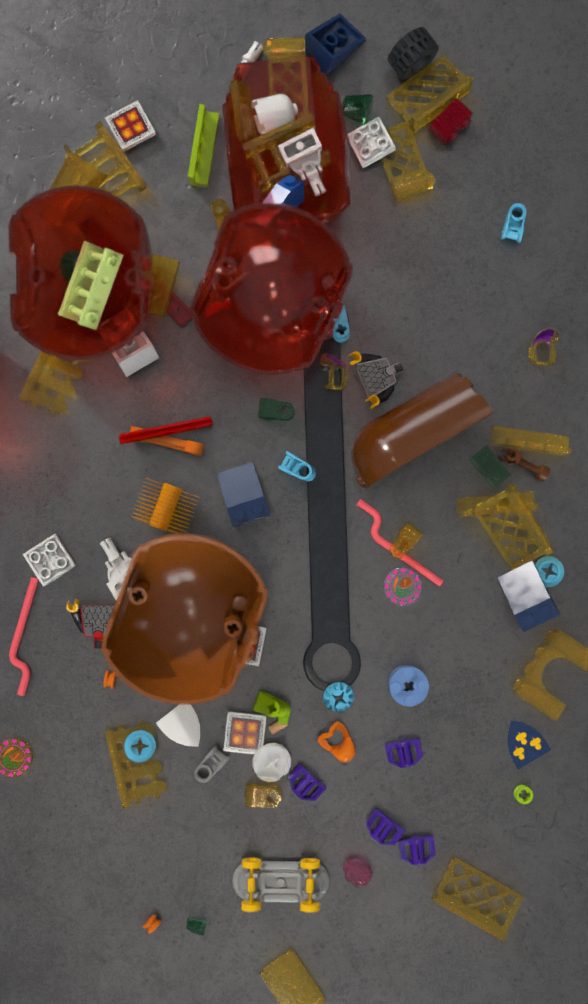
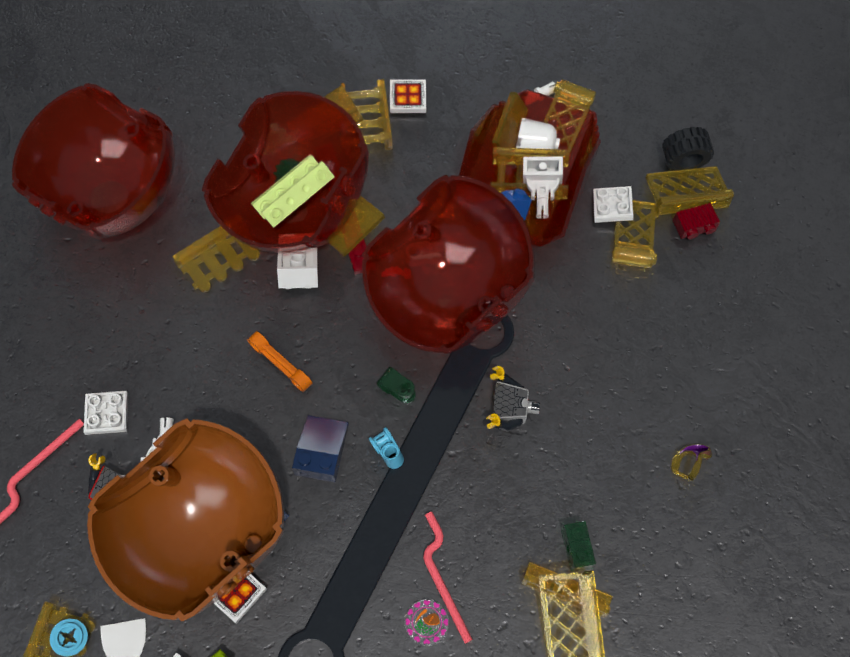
camera: 25 degrees right, 20 degrees down
orange bush [103,670,117,689] -> none
red axle [118,417,212,444] -> none
light orange piece [131,478,200,534] -> none
lime fence [188,104,220,188] -> none
dark blue slope [299,14,366,76] -> none
clear yellow piece [319,353,348,390] -> none
medium azure piece [325,303,350,343] -> none
clear green slope [338,94,374,124] -> none
reddish brown panel [351,372,494,489] -> none
clear yellow piece [390,521,423,559] -> none
clear yellow fence [490,425,572,456] -> none
reddish brown bar [498,448,550,482] -> none
medium azure piece [501,203,526,243] -> none

